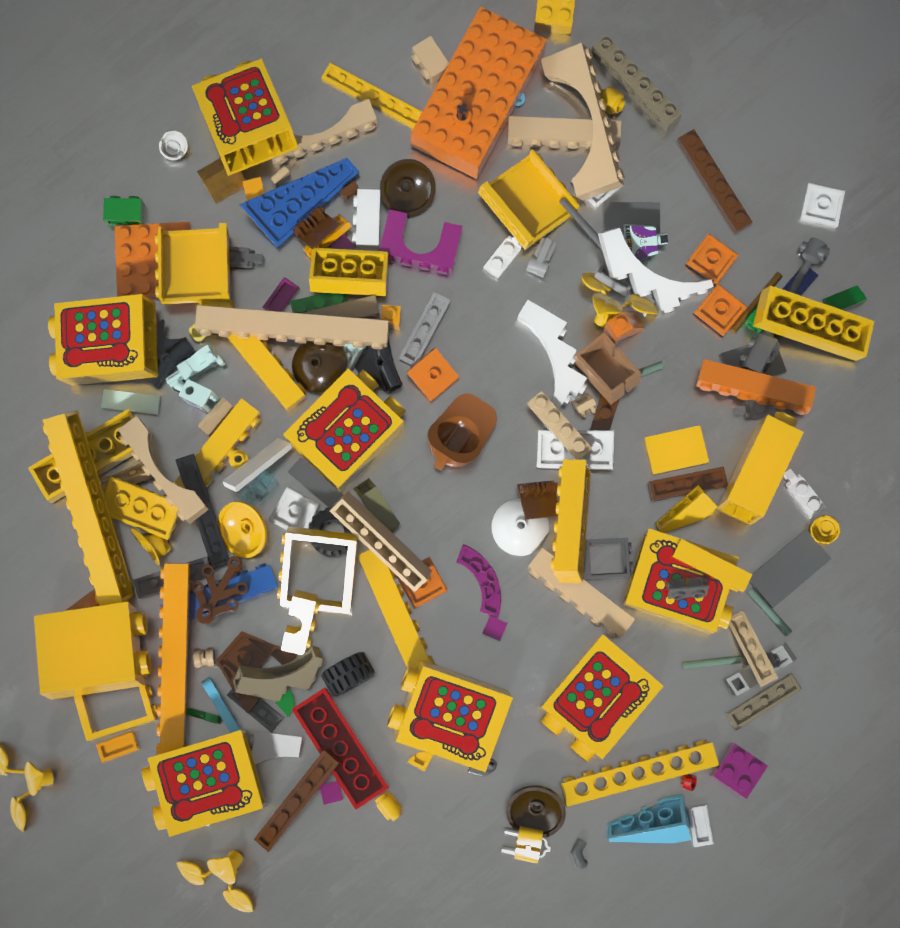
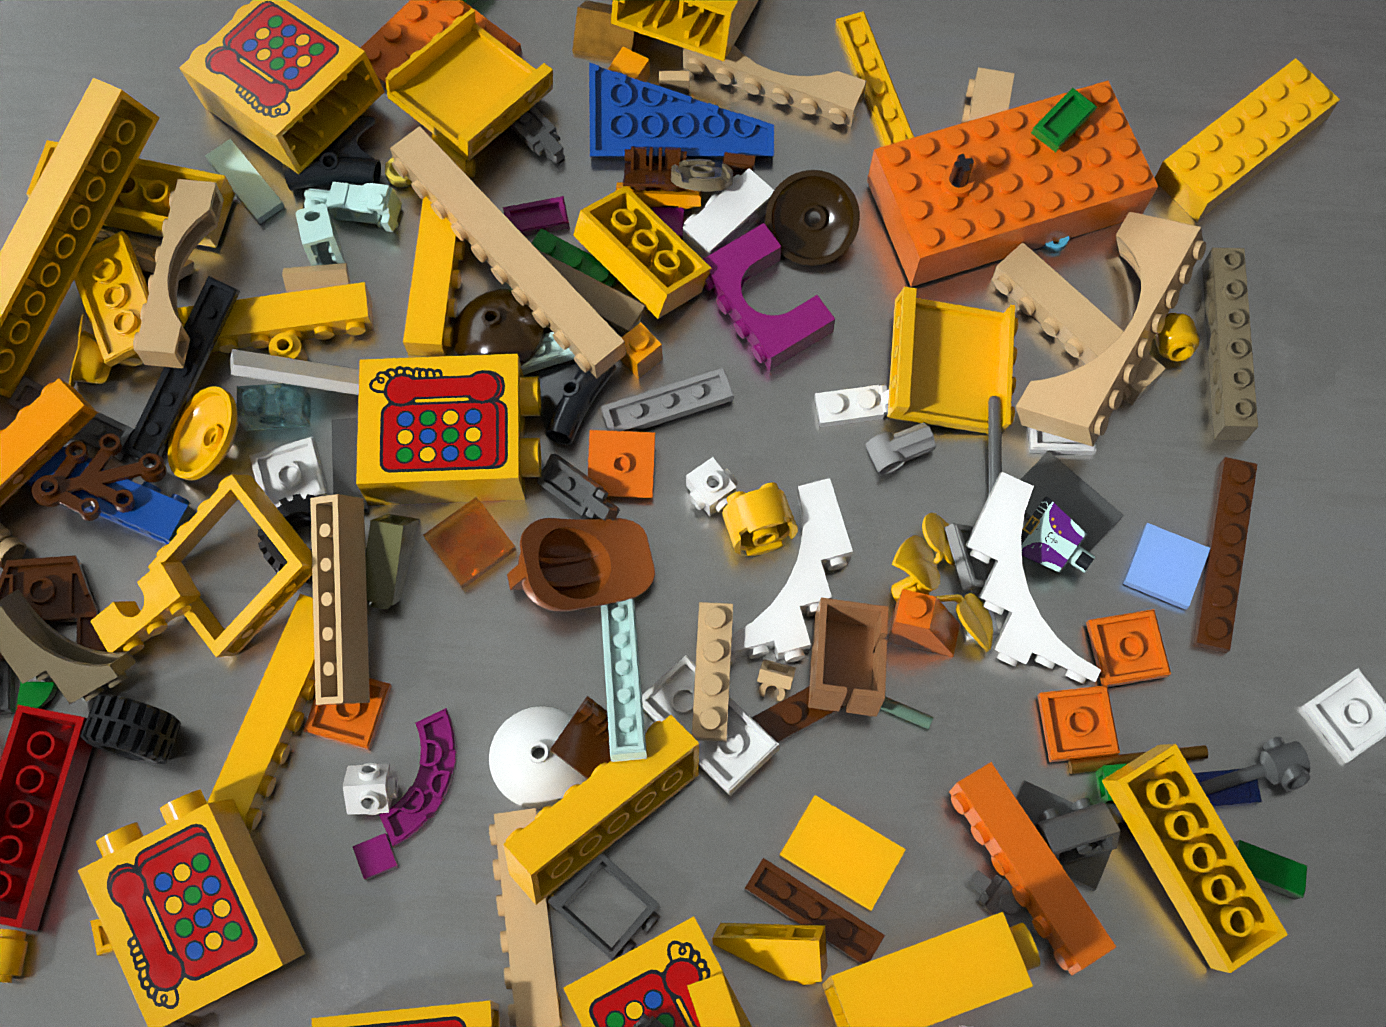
camera: 45 degrees right, 10 degrees down
none -> white brick [343,763,398,815]
none -> clear orange plate [423,497,516,589]
none -> dark grey hinge [537,454,620,521]
none -> light aqua tile [601,599,647,762]
none -> dark tan tile [671,159,733,192]
none -> white brick [686,457,738,516]
none -> yellow brick [722,482,798,556]
none -> green tile [1031,88,1097,153]
none -> light blue tile [1123,523,1210,610]

